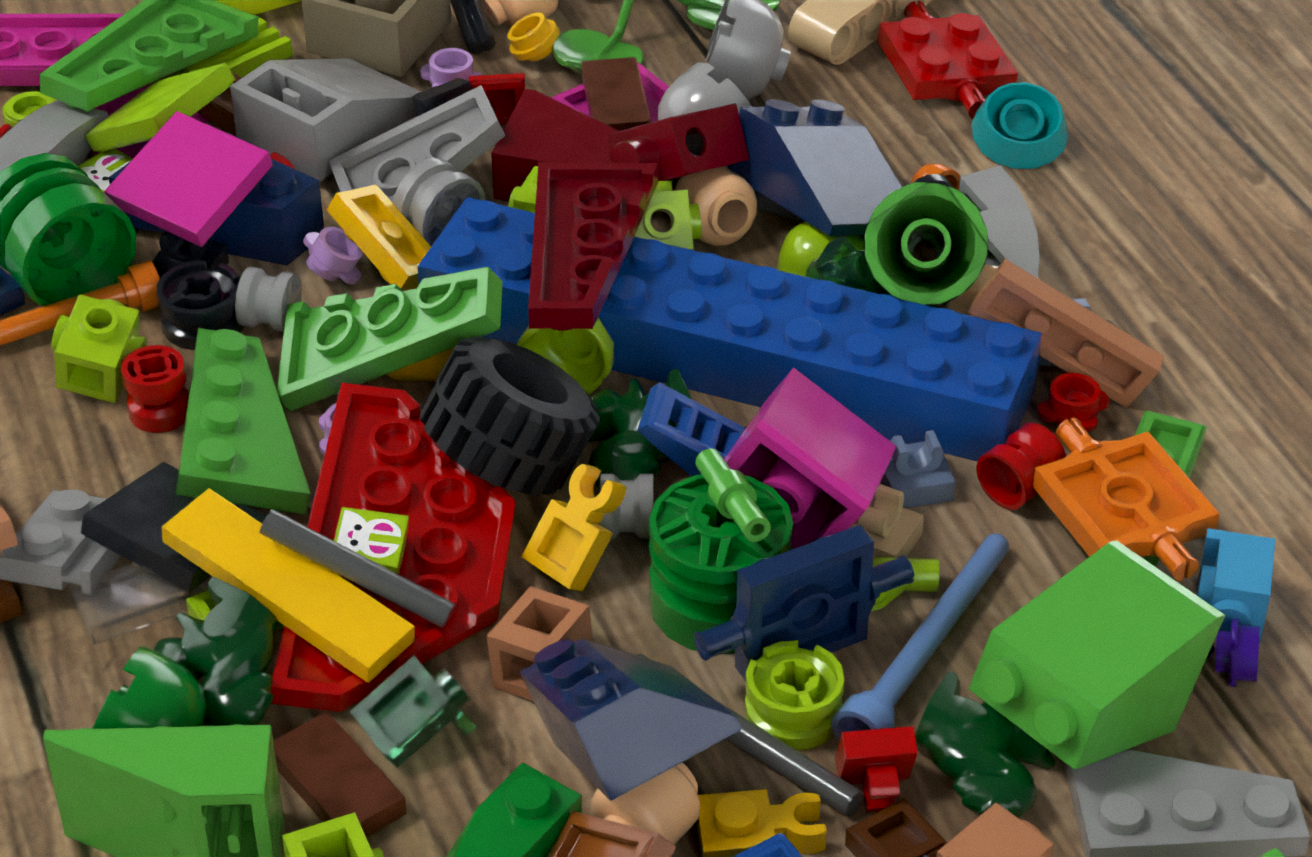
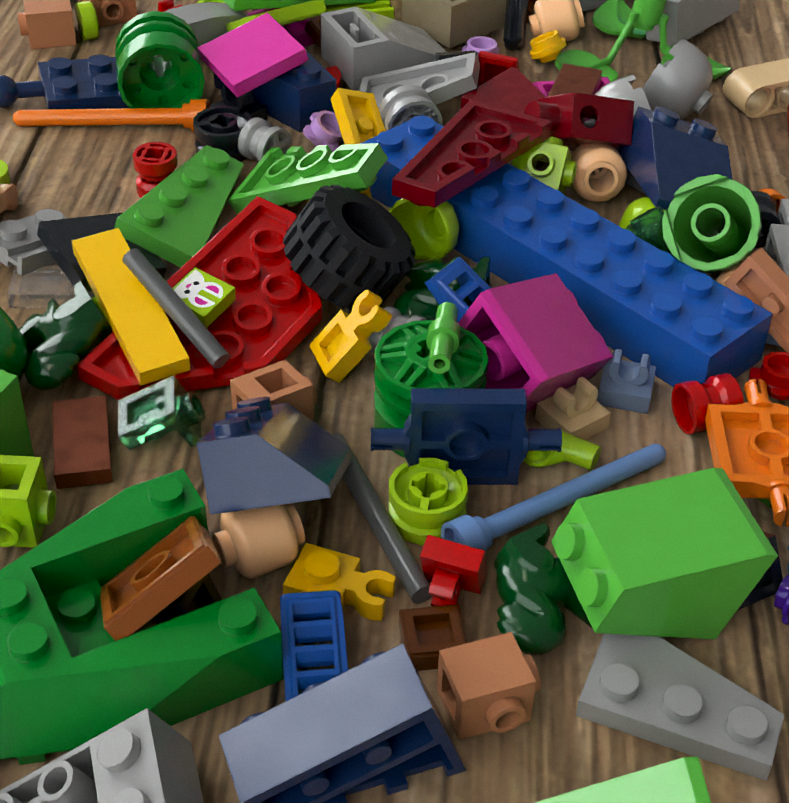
camera: 25 degrees right, 0 degrees up
lime brick [51,294,147,404] -> none

